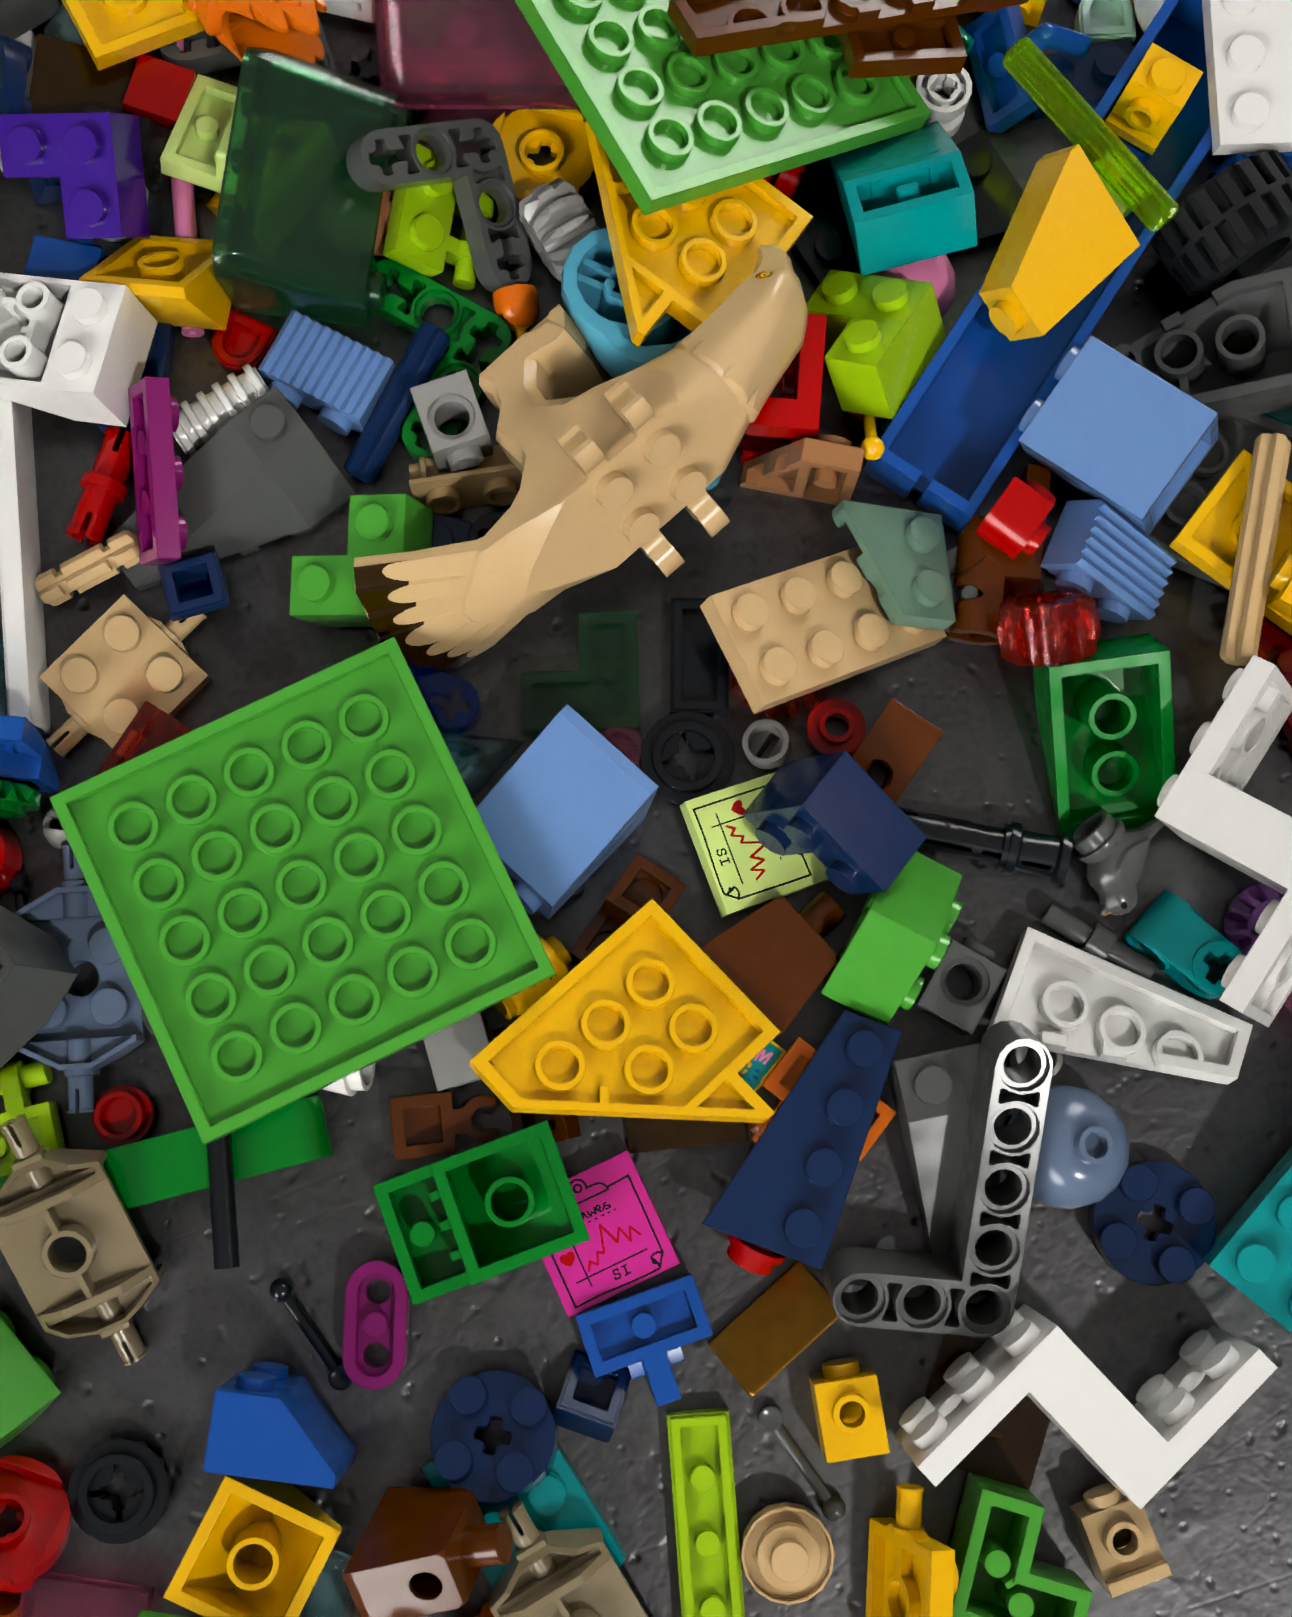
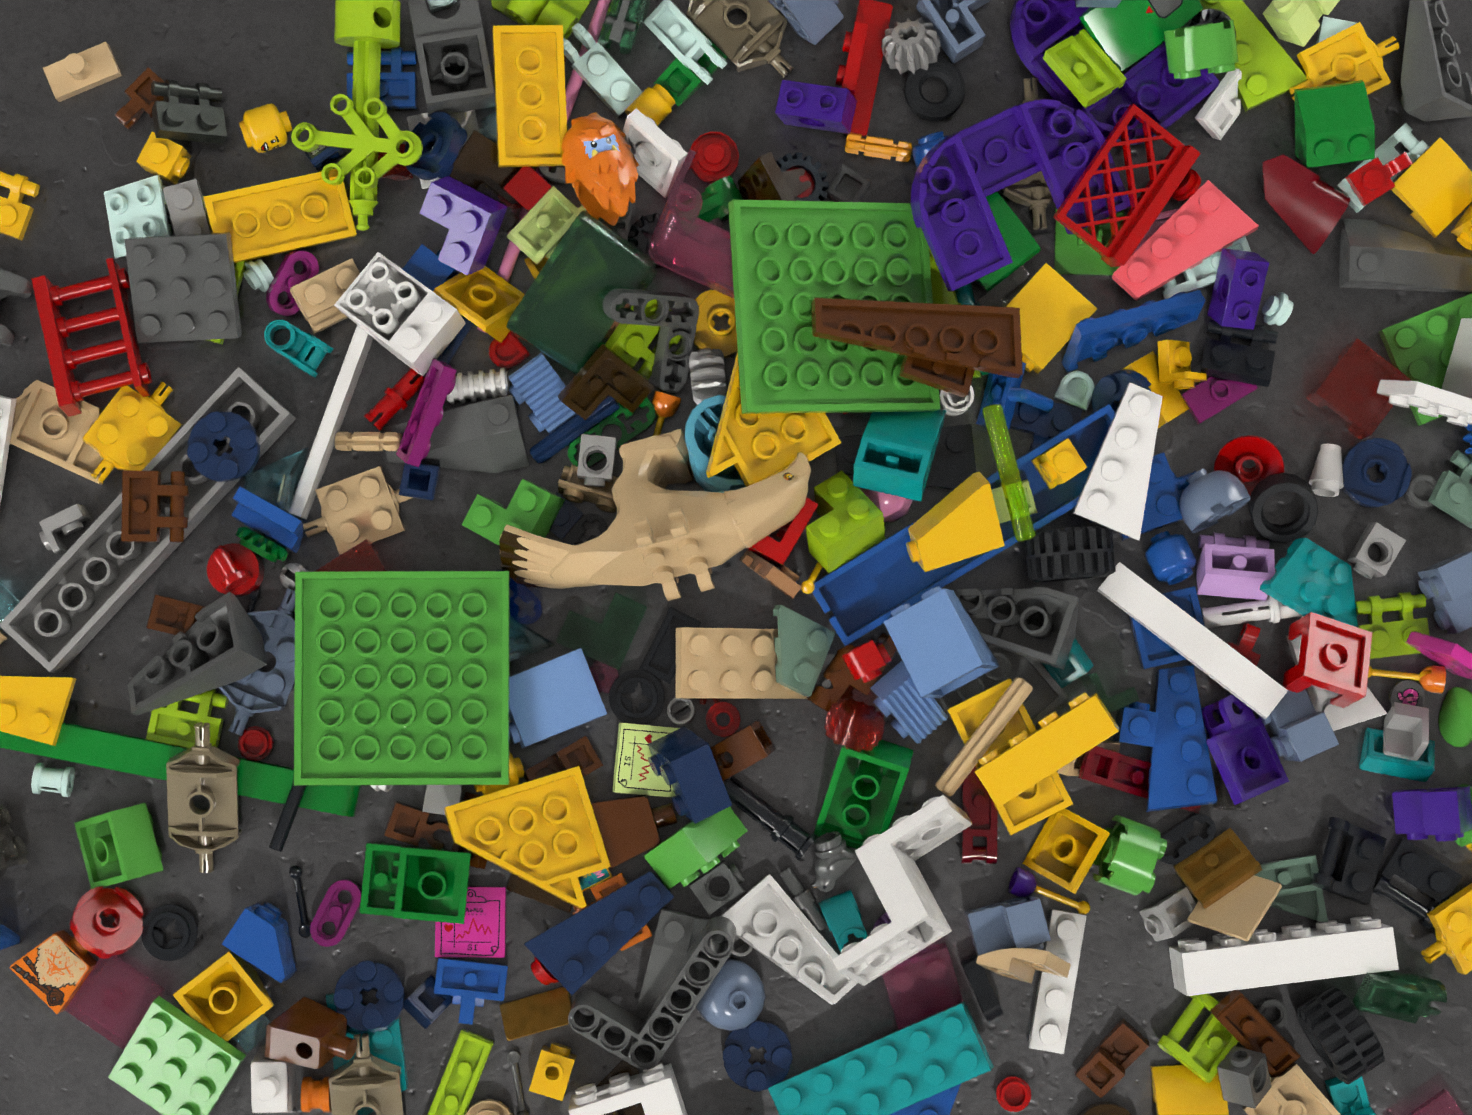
camera: 20 degrees right, 5 degrees up
none -> dark brown plate [557,344,655,420]

